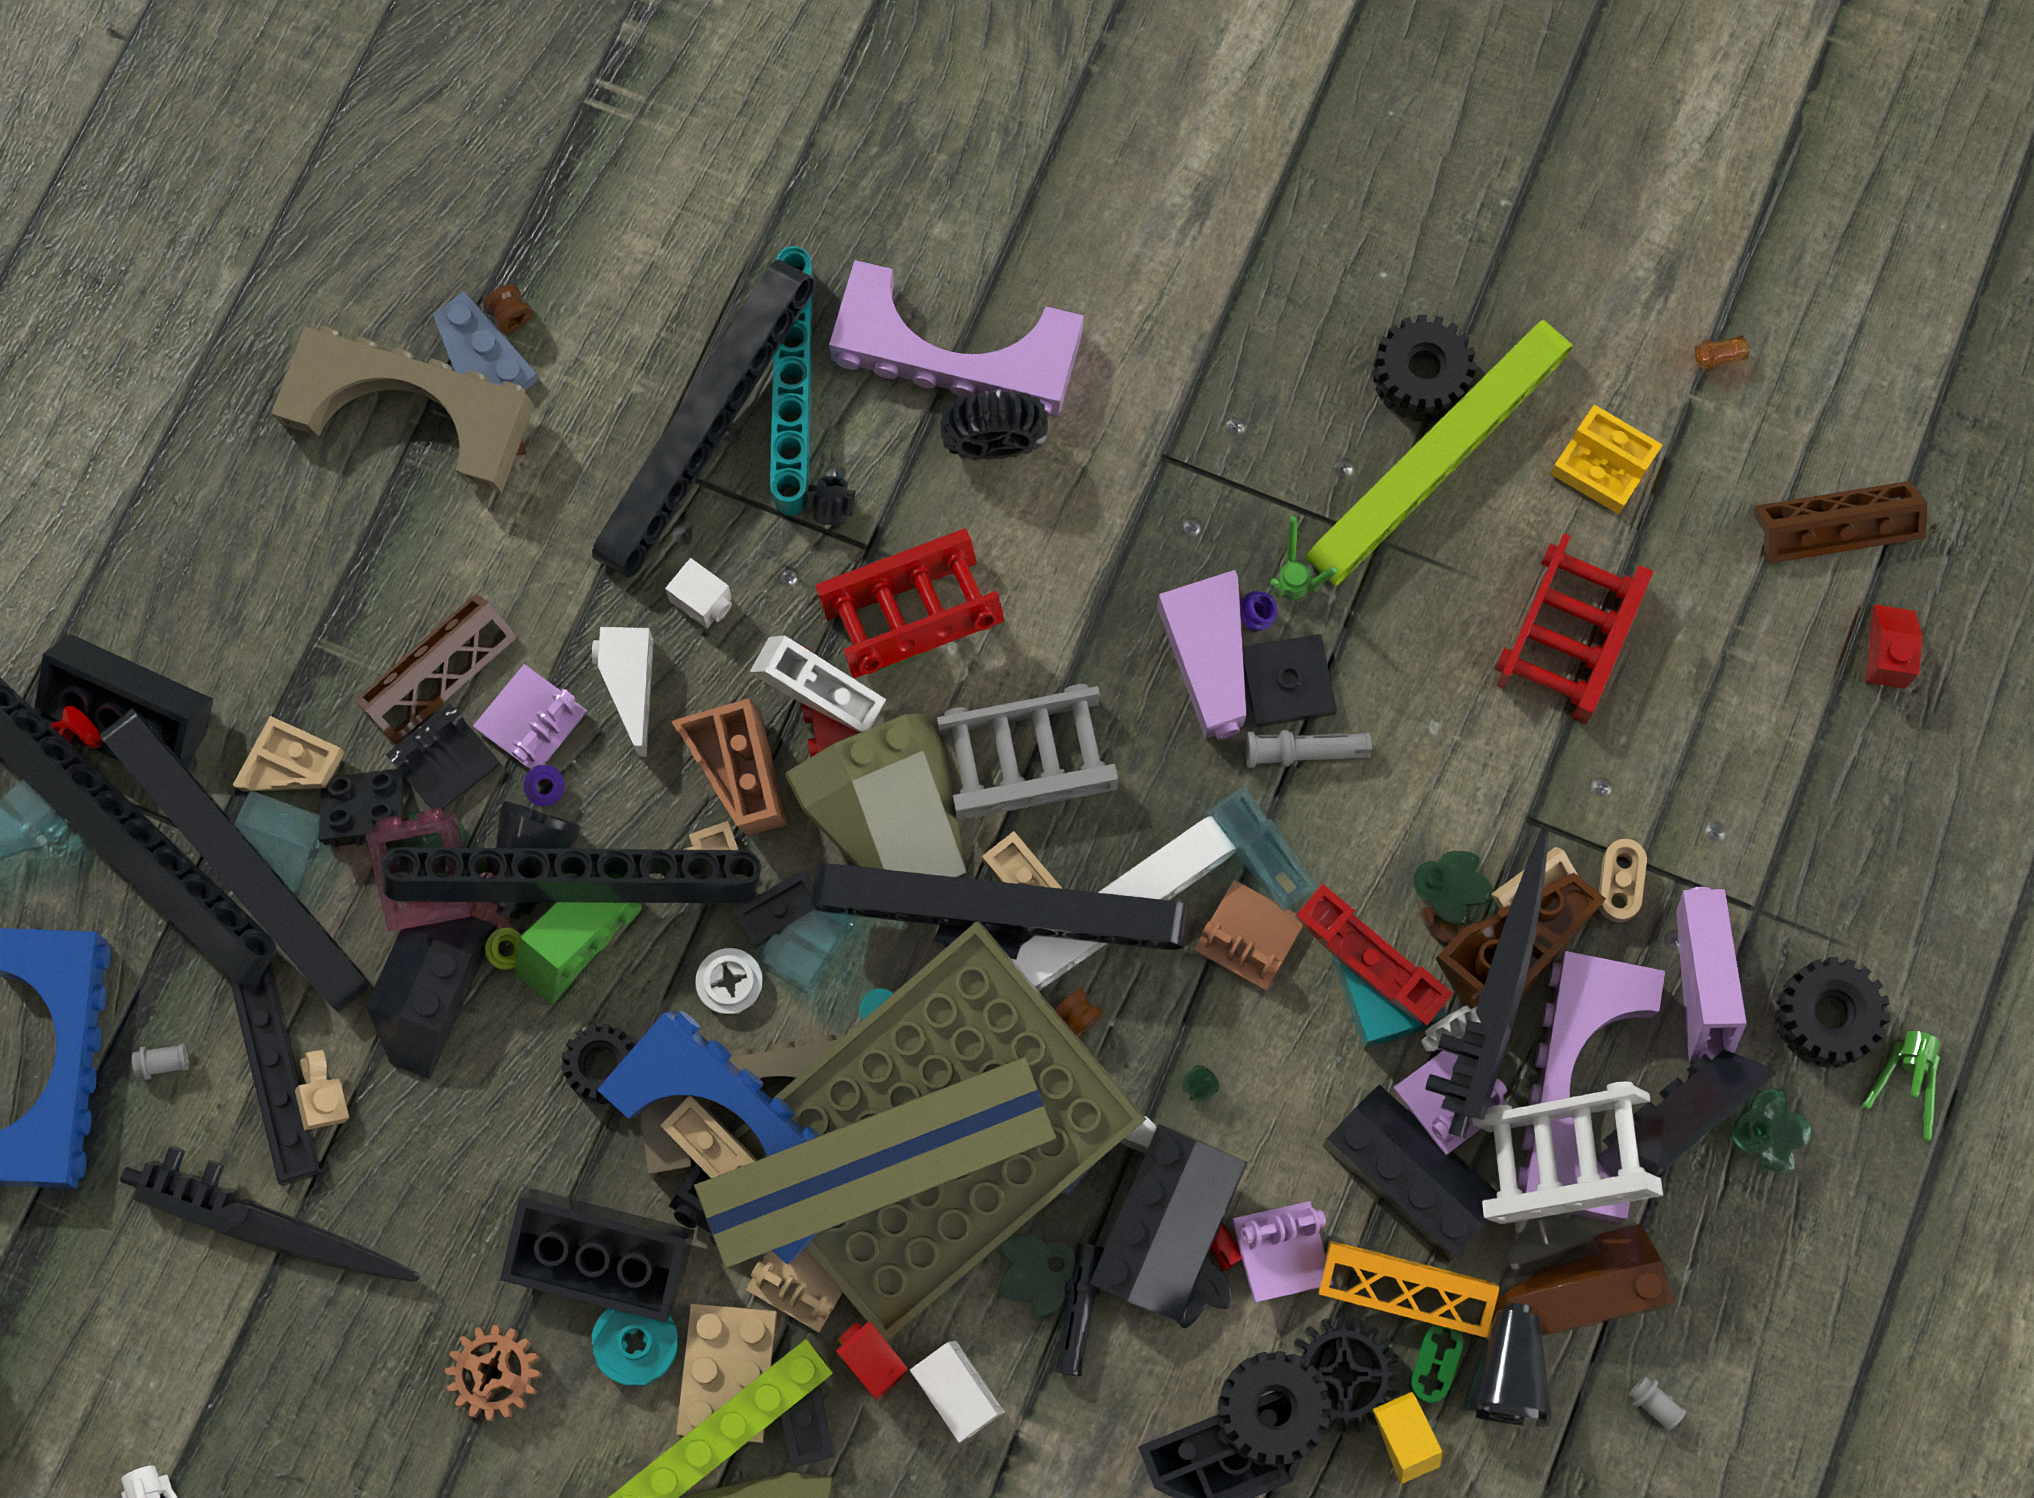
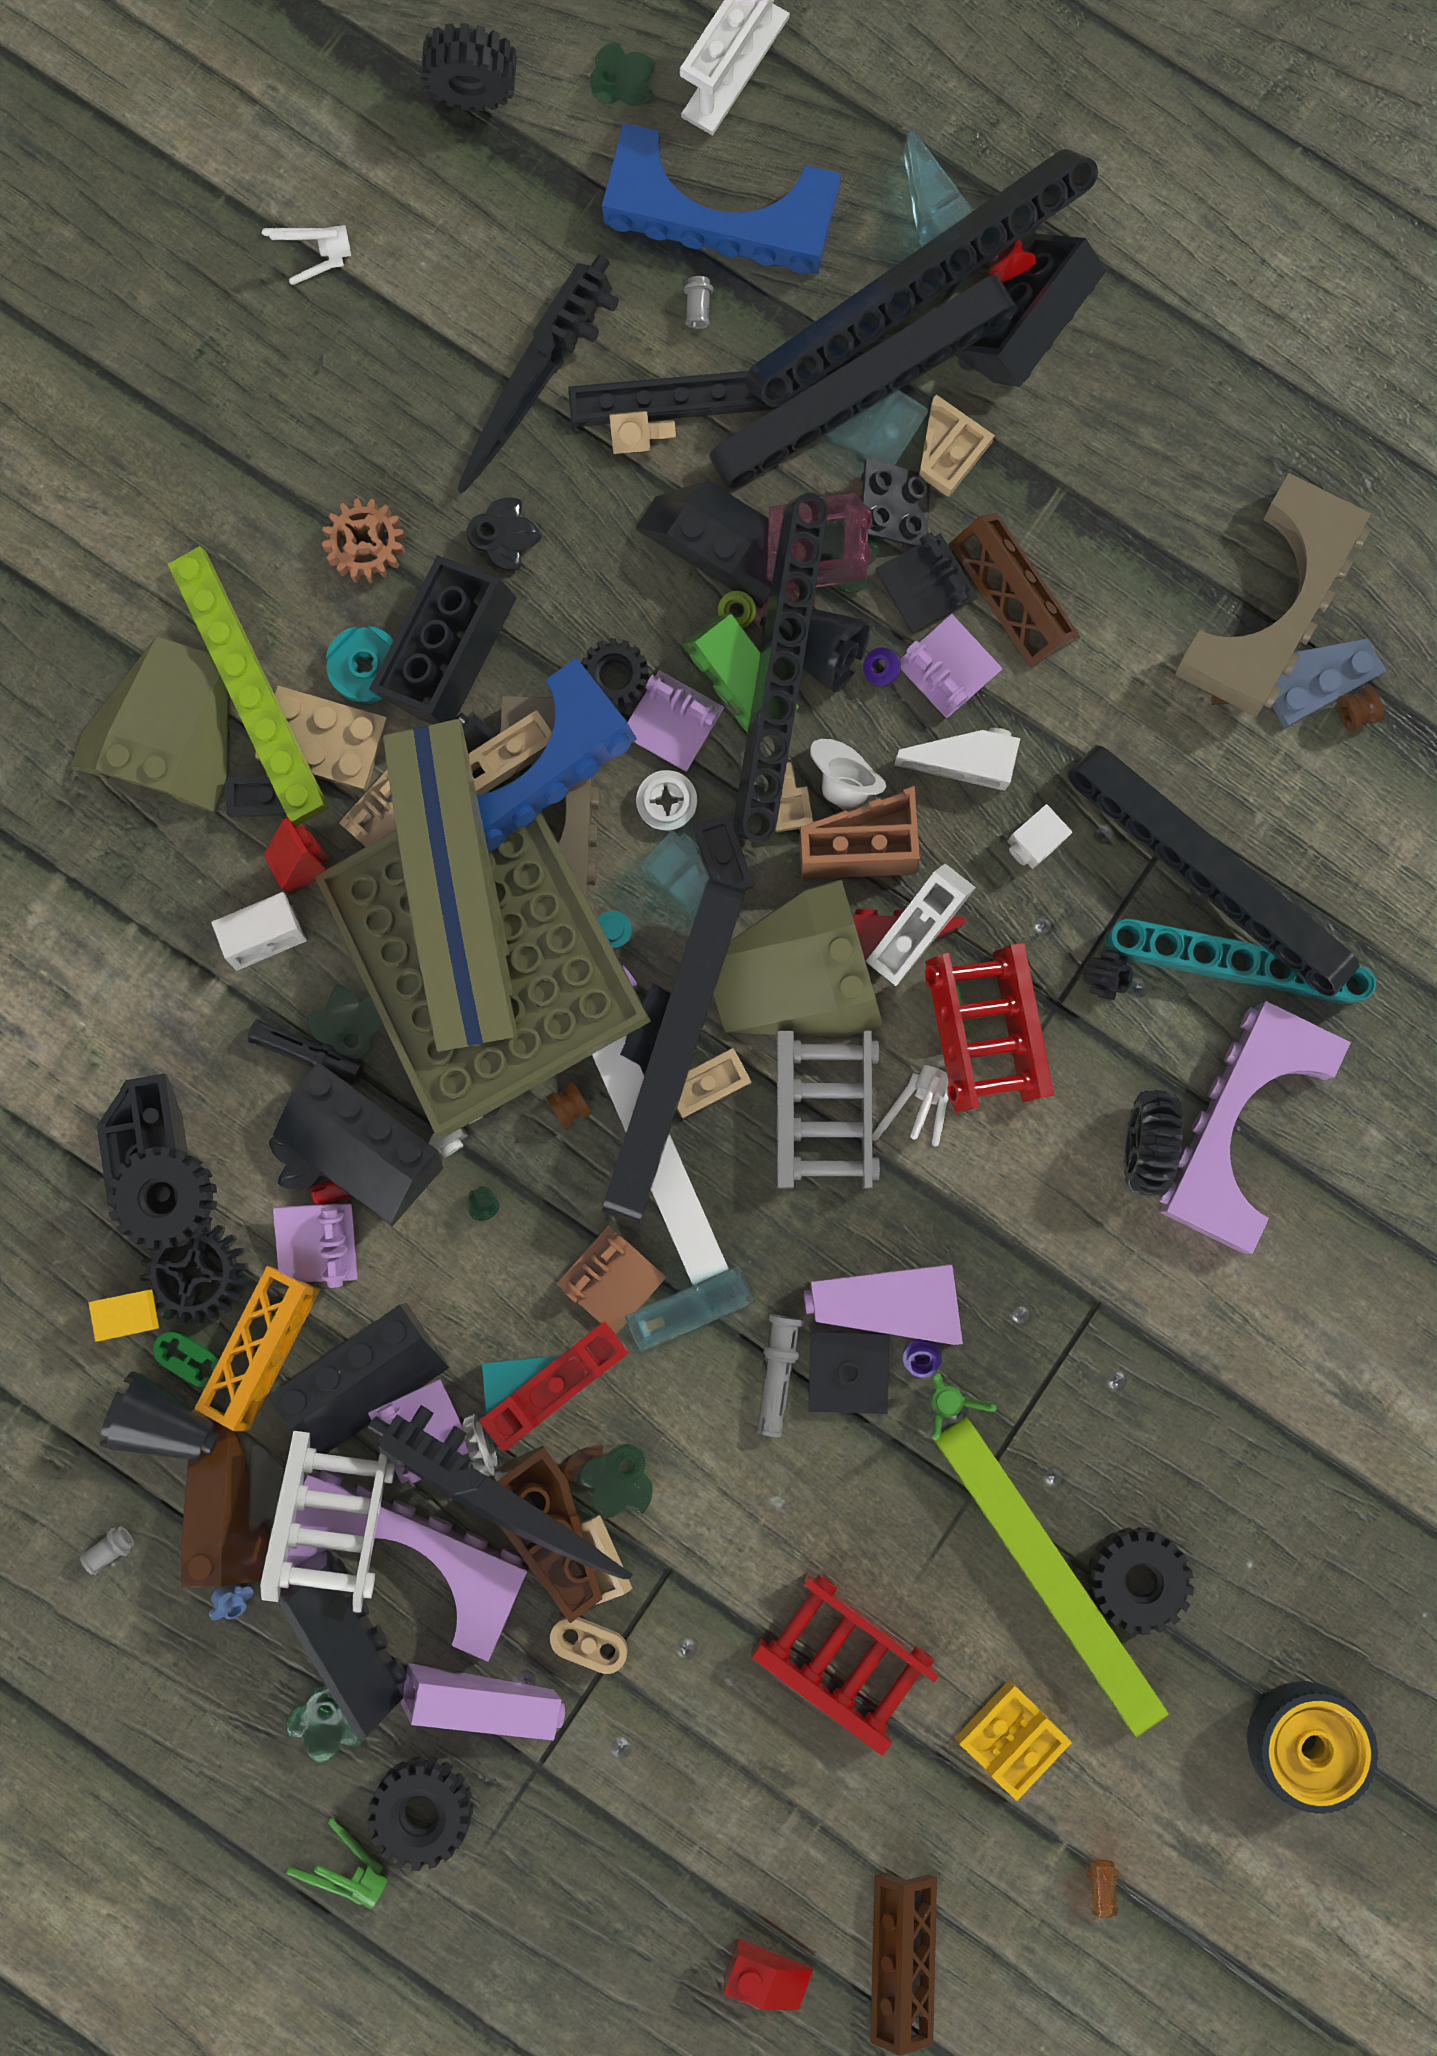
camera: 100 degrees right, 10 degrees up
none -> medium blue plate [209,1584,254,1621]
none -> black plate [466,497,542,571]
none -> lavender hinge [628,670,725,772]
none -> white piece [810,739,886,813]
none -> white plant [872,1065,949,1147]
none -> yellow wheel [1247,1681,1378,1814]

